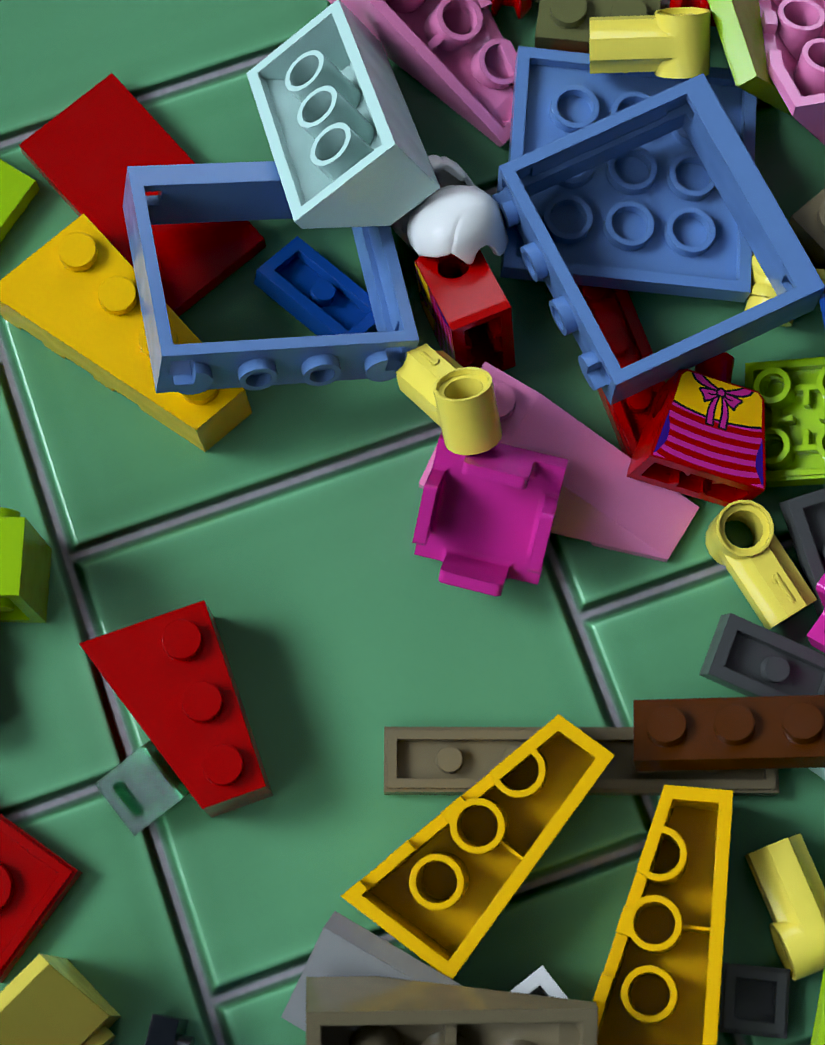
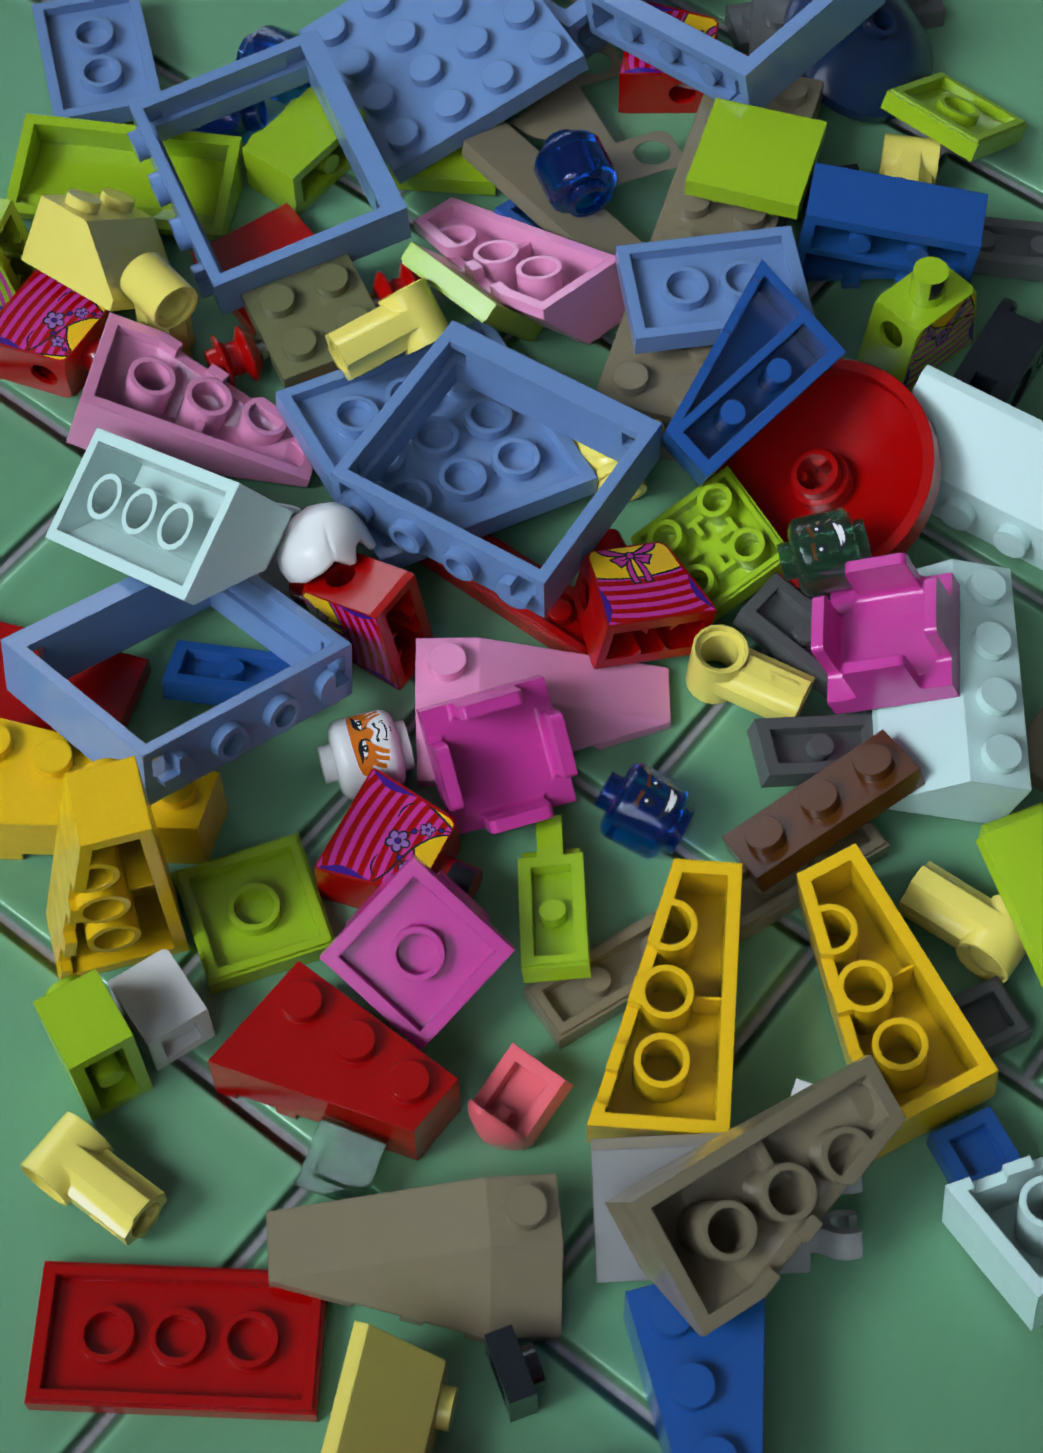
camera: 35 degrees left, 15 degrees down
light yellow piece [396,343,502,456] -> none
none -> yellow wedge [45,756,189,980]
none -> white panel [107,949,216,1071]
none -> lime tile [173,833,335,995]
none -> dark tan wedge [266,1174,563,1343]
none -> torso [314,768,483,909]
none -> white head [317,710,415,800]
none -> dark pink panel [319,854,515,1050]
none -> coral plate [467,1043,574,1151]
none -> lime hinge [517,814,591,983]
none -> clear blue head [594,762,695,859]

